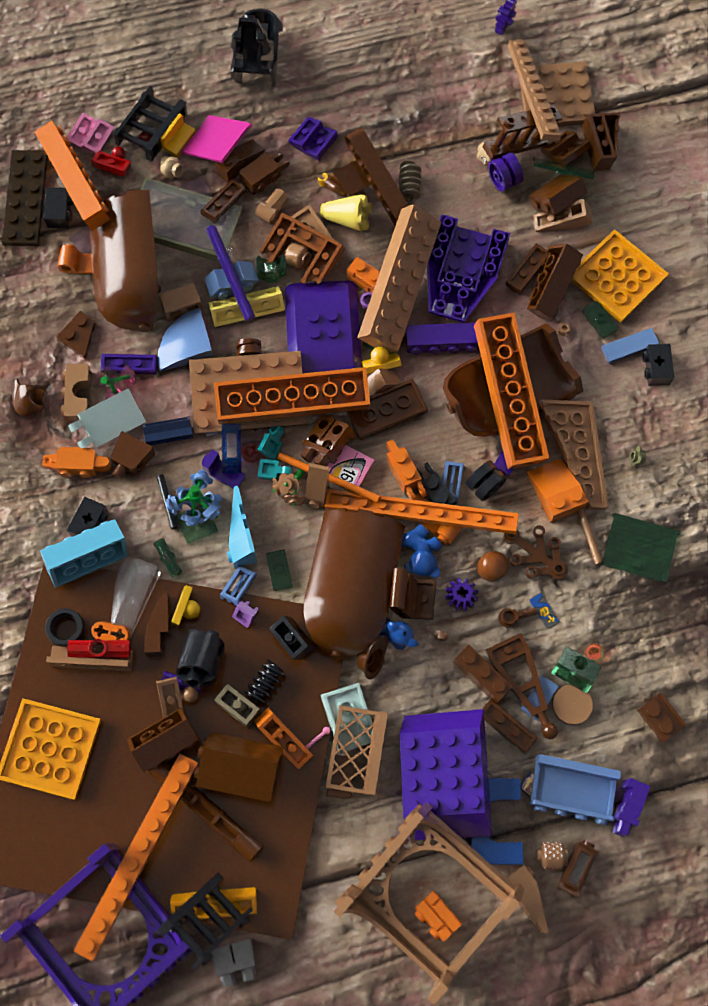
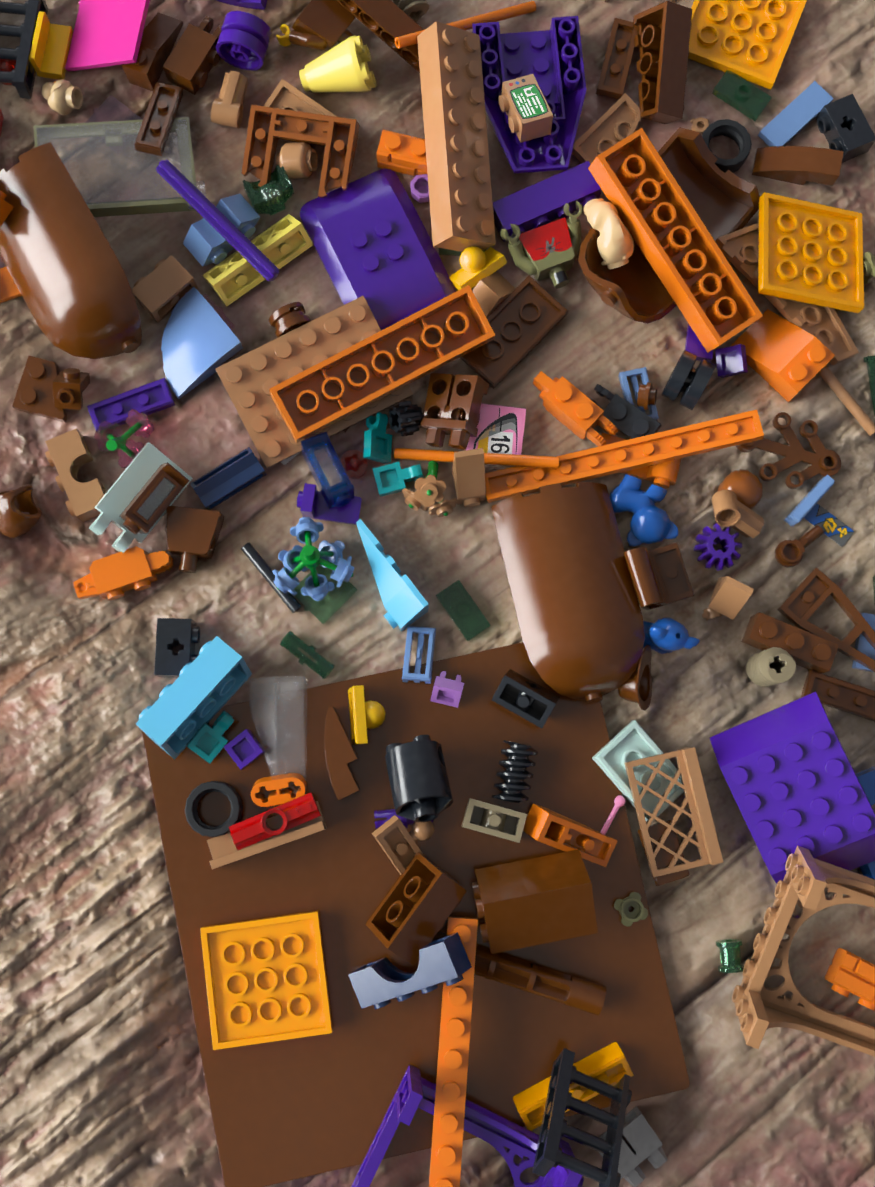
camera: 25 degrees left, 10 degrees up
none -> reddish brown bracket [52,368,90,410]
none -> reddish brown window [119,462,189,534]
none -> teal plate [186,710,234,764]
none -> dark purple wheel [216,11,272,71]
none -> dark purple plate [224,729,266,770]
none -> arch [348,932,472,1009]
none -> black gear [388,400,424,436]
none -> orange piece [395,0,536,49]
none -> medium nougat brick [498,74,553,143]
none -> torso [500,201,582,289]
none -> medium nougat wing [572,93,641,165]
none -> tan animal [582,198,634,269]
none -> olive plate [614,892,648,926]
none -> reddish brown plate [637,382,657,410]
none -> black tyre [702,119,752,173]
none -> medium nougat slope [708,576,754,620]
none -> medium nougat piece [712,490,765,538]
none -> dark purple plate [715,344,748,378]
none -> clear green bush [716,939,744,973]
none -> dark tan piece [746,647,796,687]
none -> reddish brown slope [752,146,844,186]
none -> light orange plate [758,192,864,313]
none -> medium blue tile [784,474,835,526]

